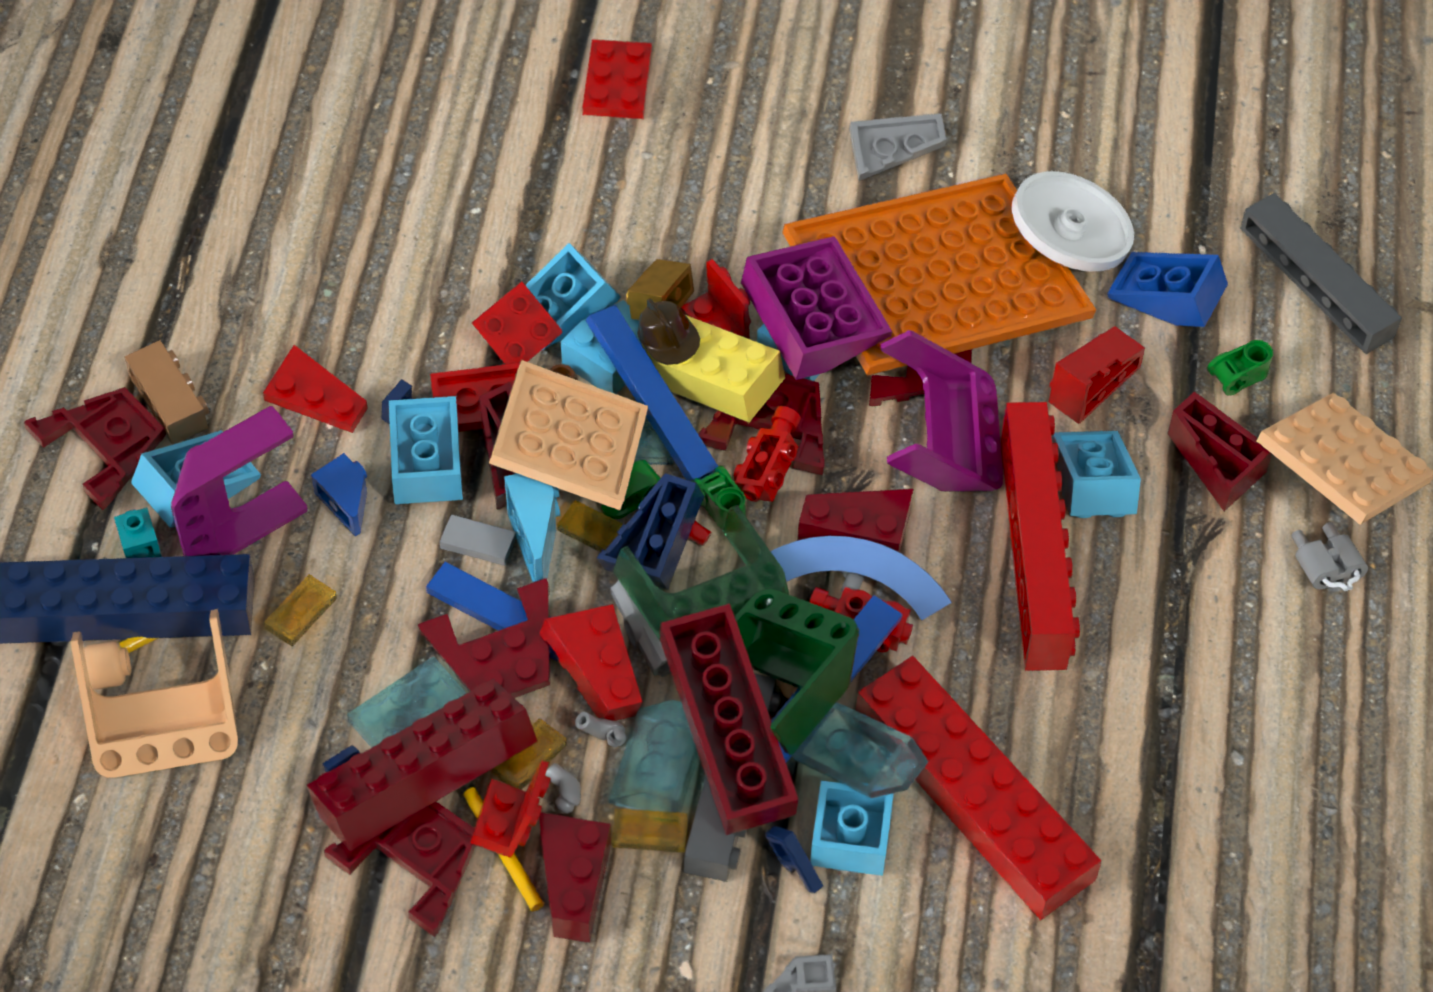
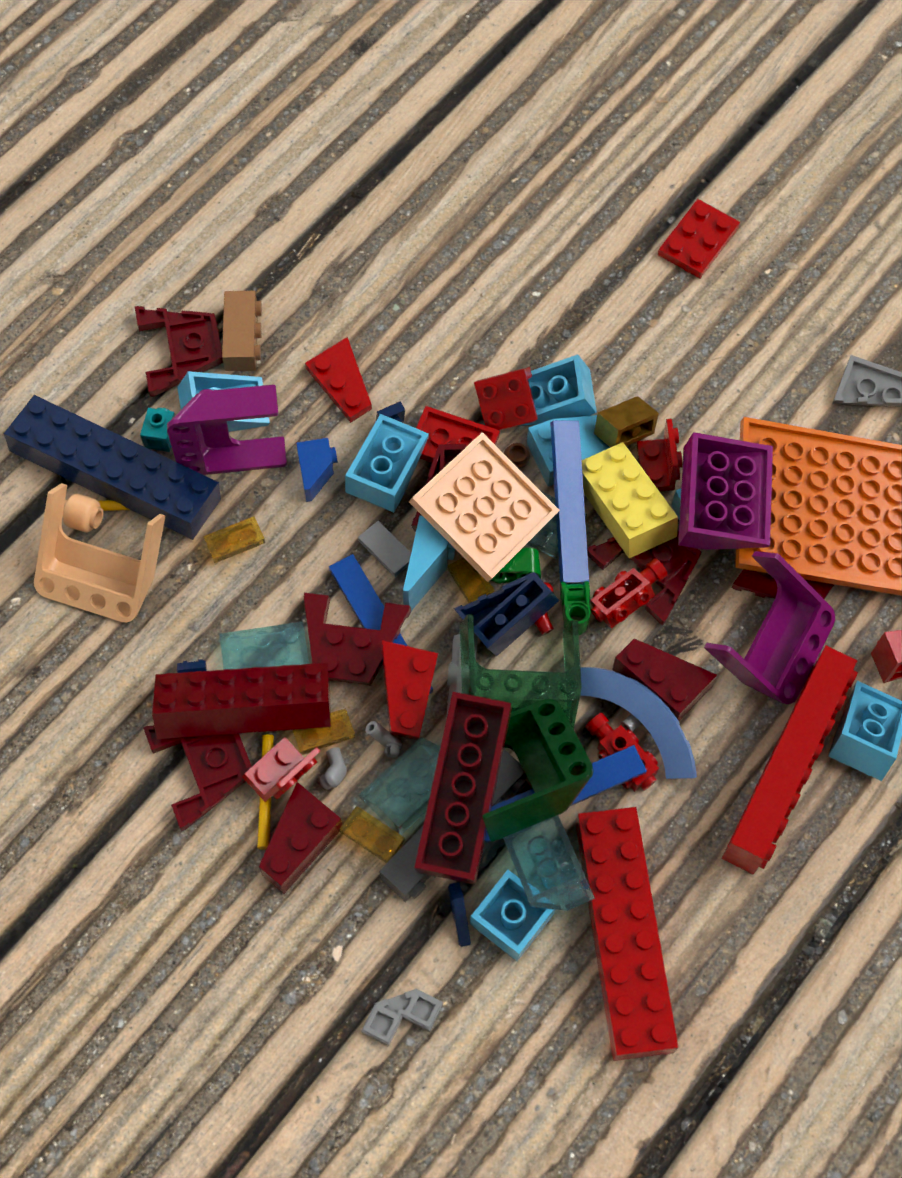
camera: 30 degrees right, 10 degrees up
dark brown piece [637,298,700,365] -> none

